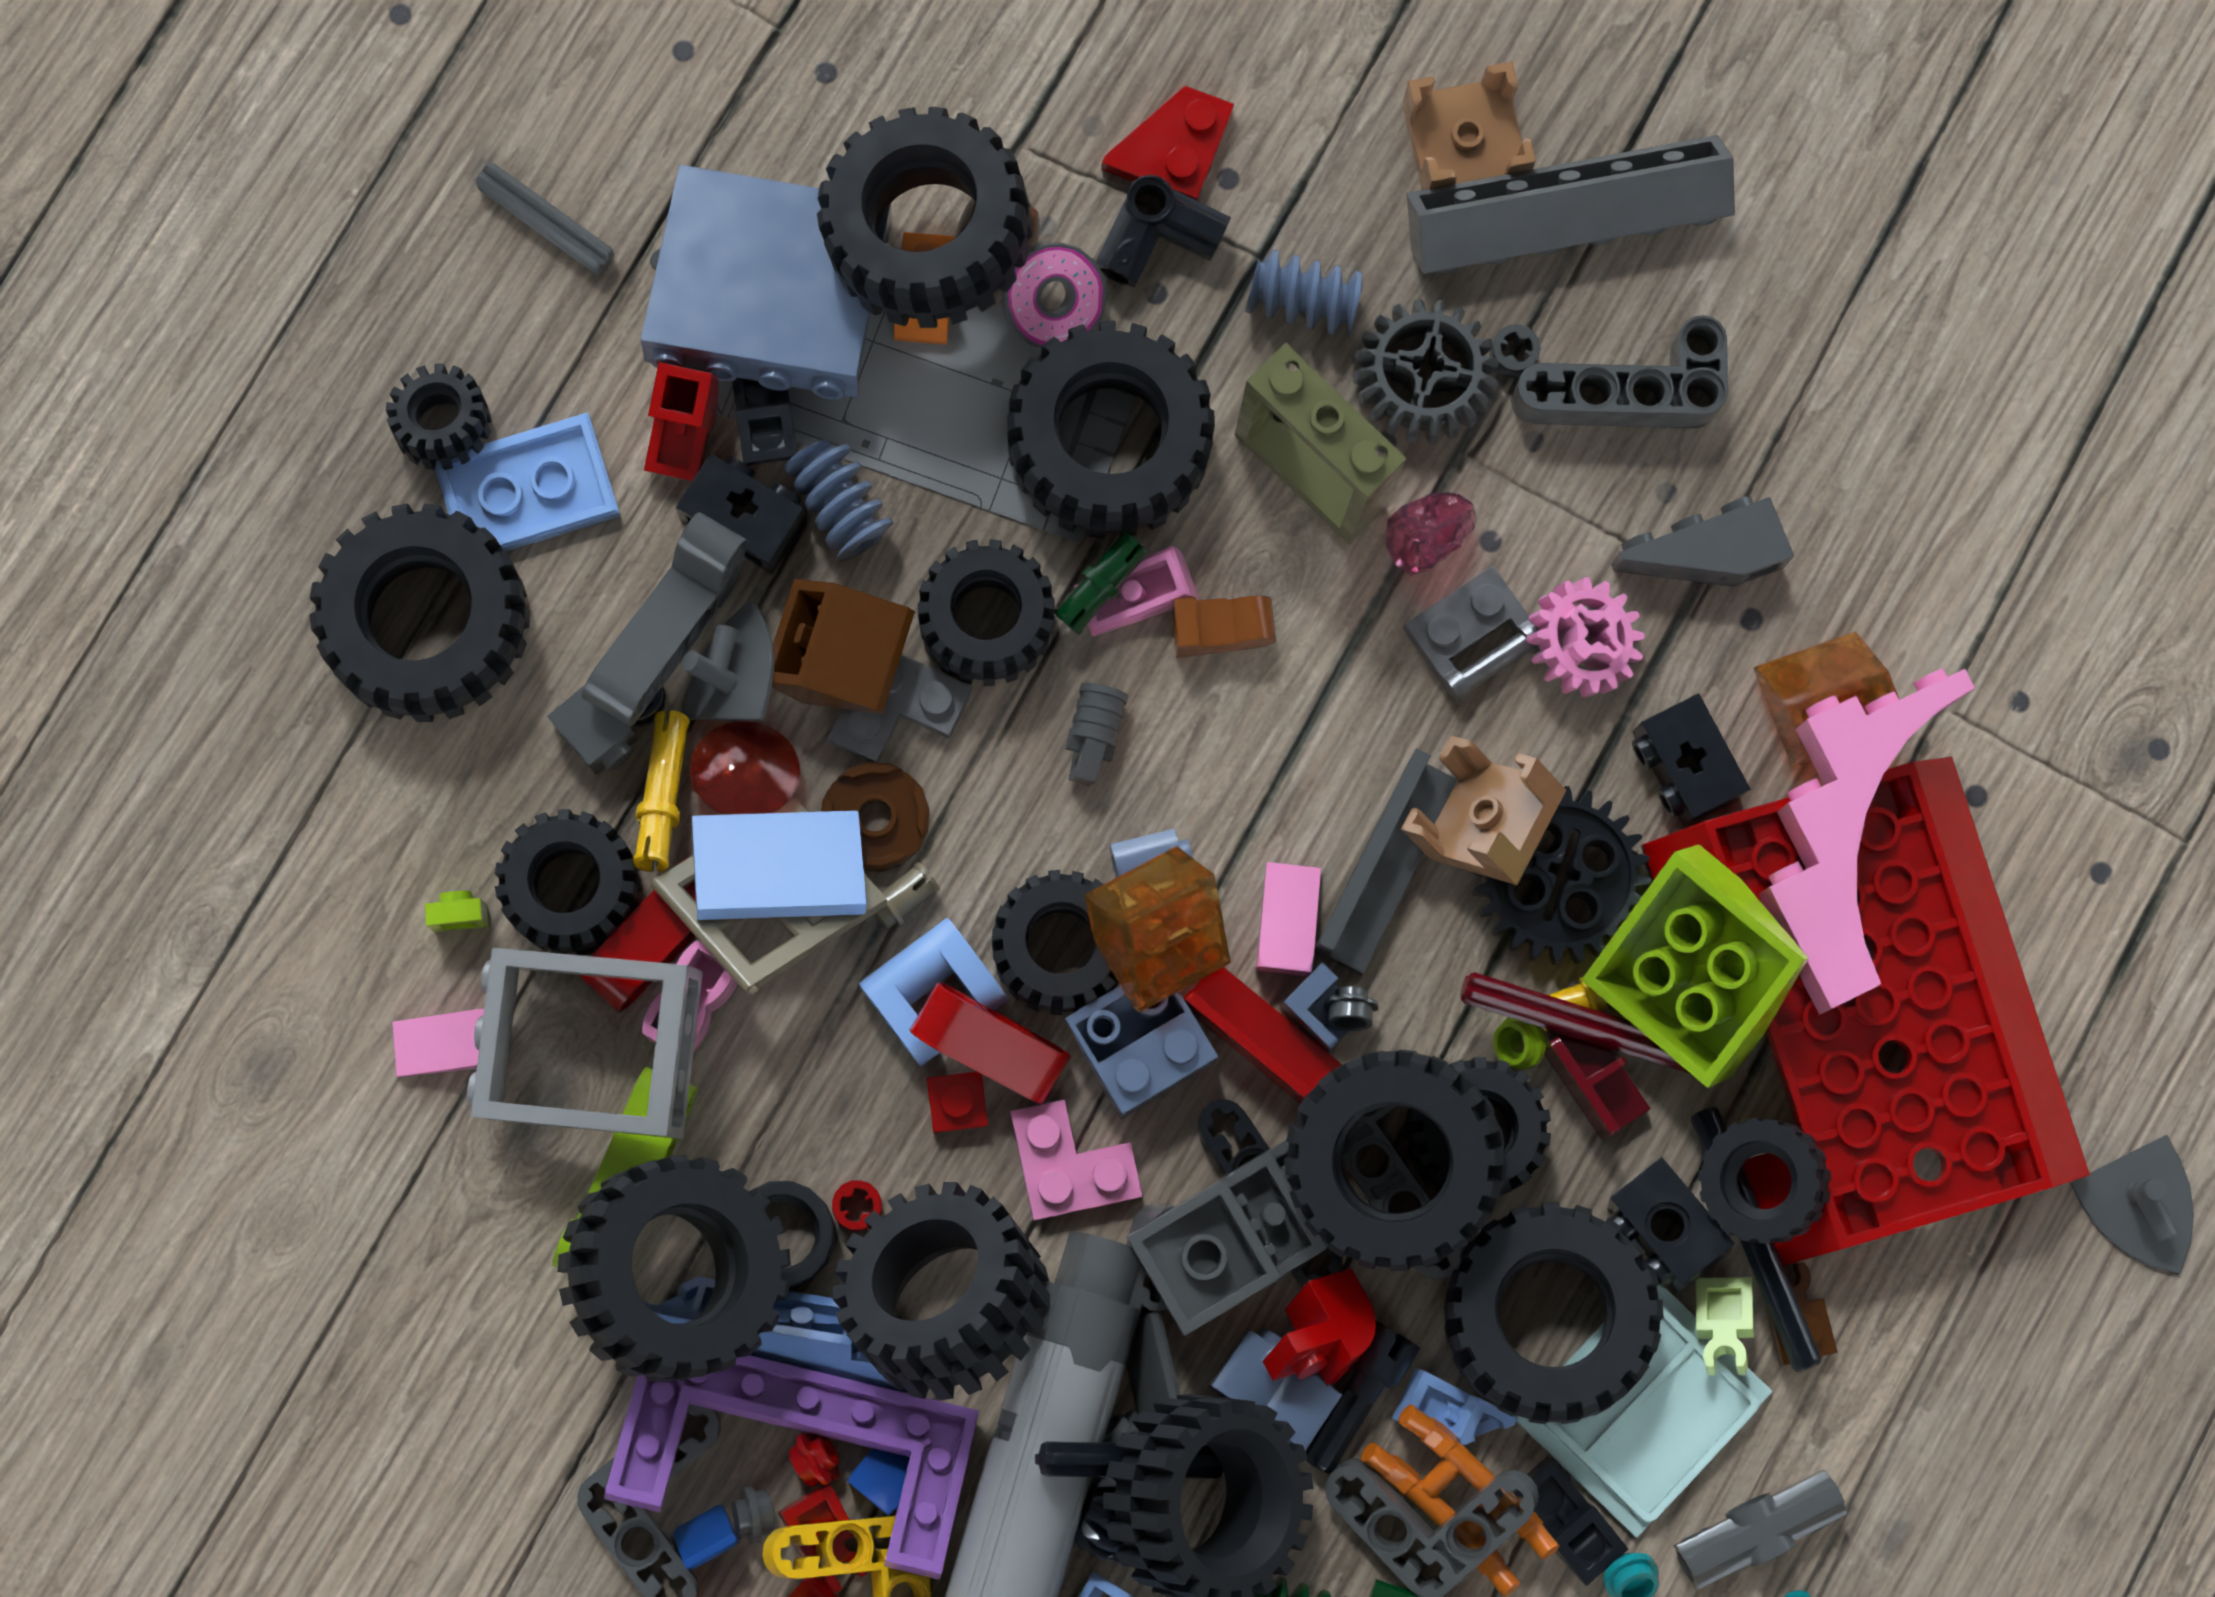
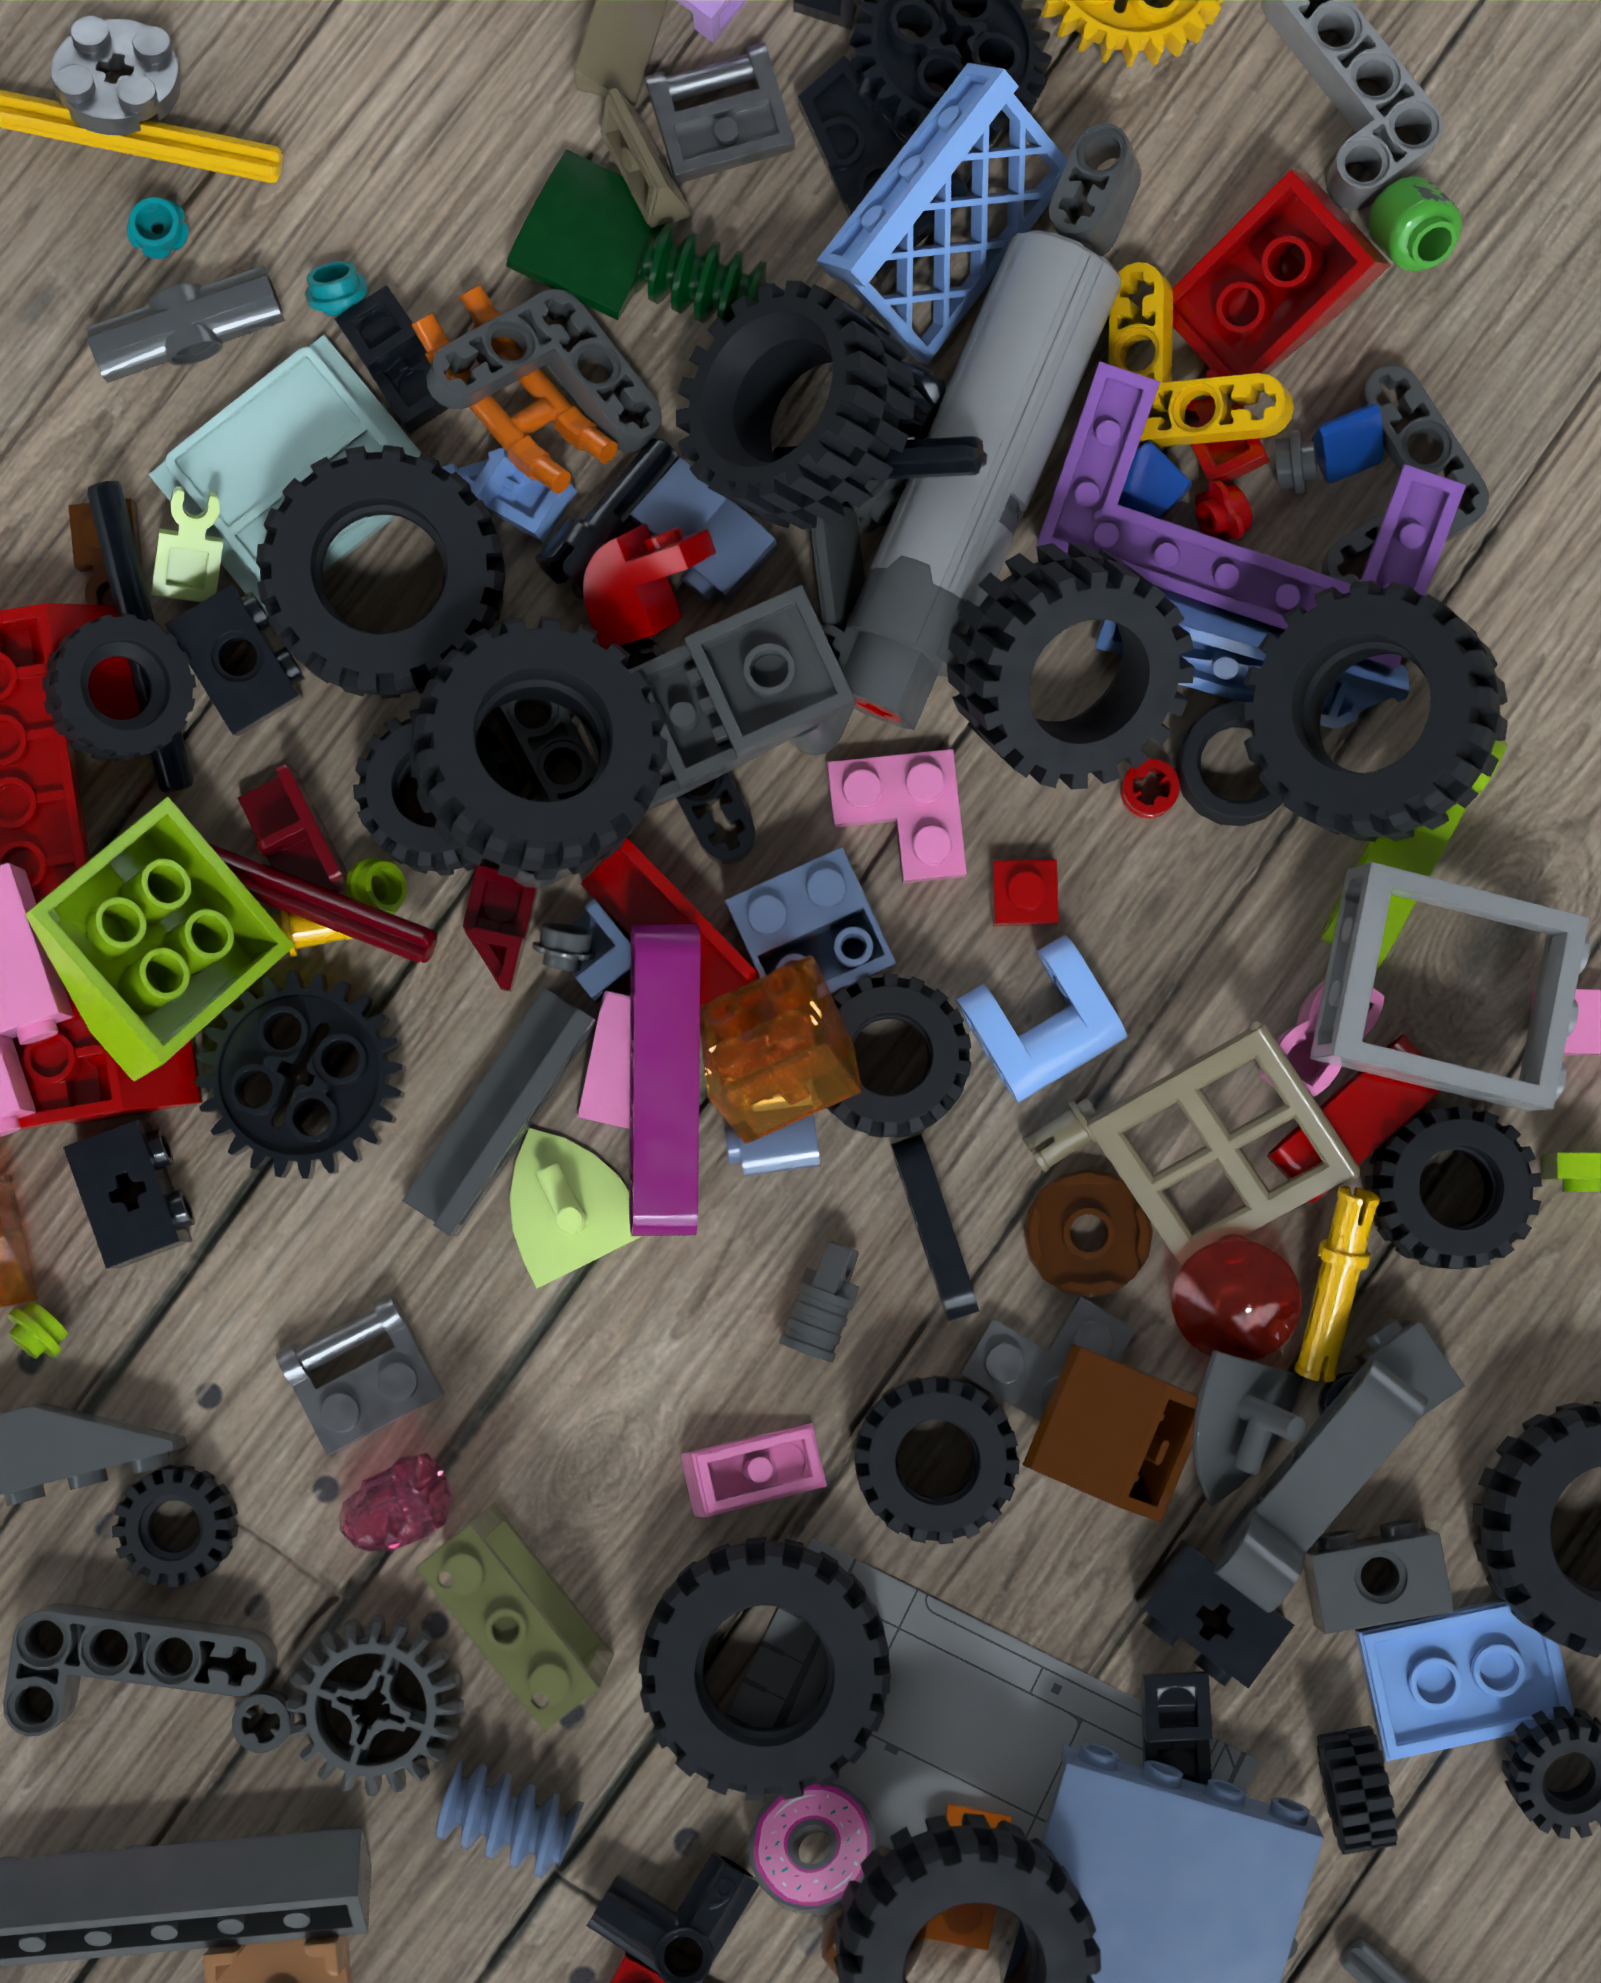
camera: 165 degrees left, 5 degrees up
red brick [644,362,719,481] -> none
light blue tile [692,811,867,920] -> none
sand blue piece [784,440,893,562] -> none
red beam [909,982,1071,1104] -> none
dark green pin [1055,530,1150,635] -> none
dark orange leg [1172,596,1276,658] -> none
medium nougat panel [1401,735,1566,885] -> none
bright pink gear [1526,577,1645,698] -> none
none -> lime plate [7,1300,69,1359]
none -> black tyre [112,1465,239,1587]
none -> dark red slope [462,865,538,992]
none -> yellowish green shield [510,1128,642,1289]
none -> magenta beam [629,924,701,1236]
none -> black beam [890,1134,979,1321]
none -> dark grey brick [1303,1519,1454,1634]
none -> black tyre [1317,1725,1398,1855]

